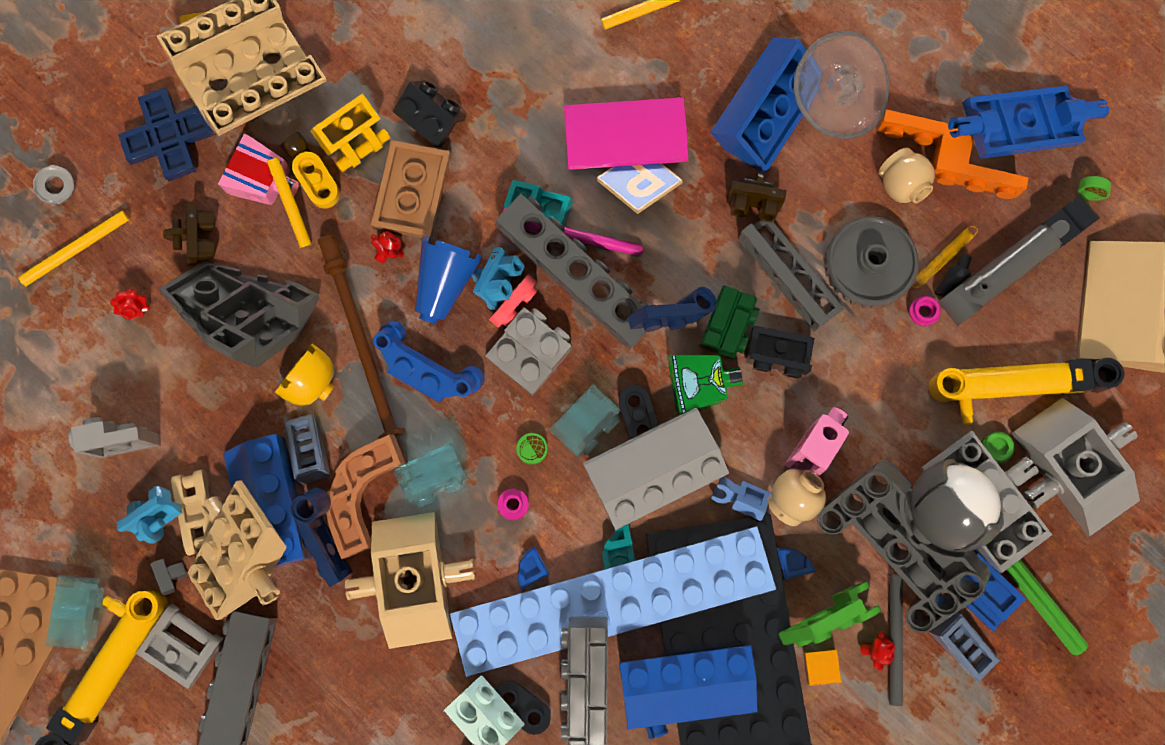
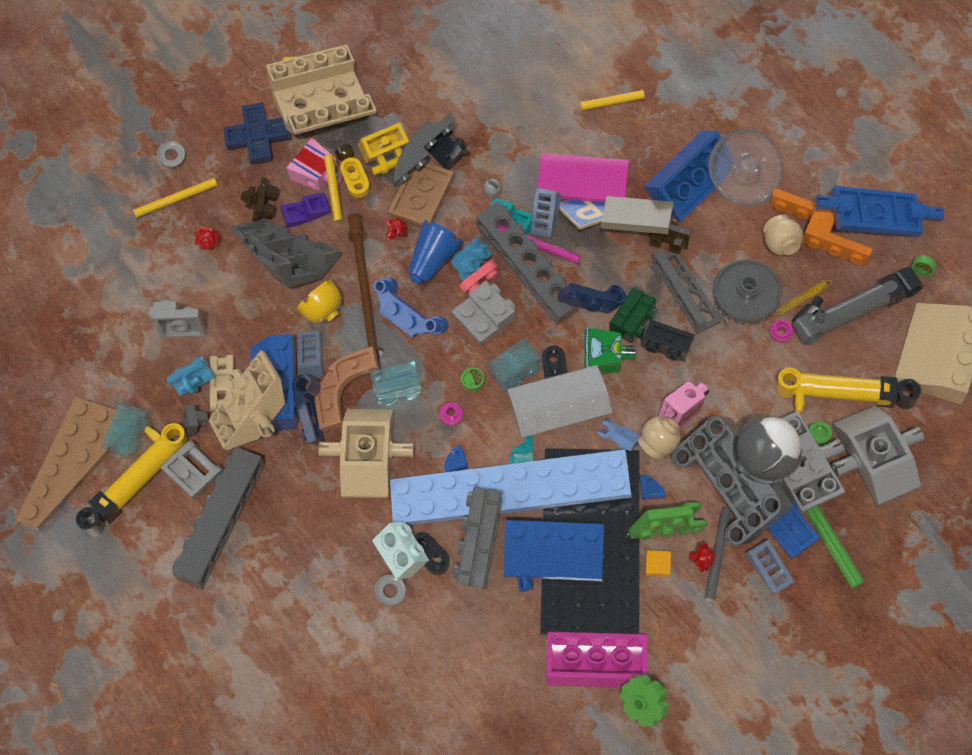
camera: 15 degrees right, 15 degrees down
none -> dark purple slope [280,192,330,228]
none -> dark grey slope [391,113,456,186]
none -> light grey hinge [484,178,502,198]
none -> sand blue slope [530,188,562,238]
none -> tile [601,196,674,234]

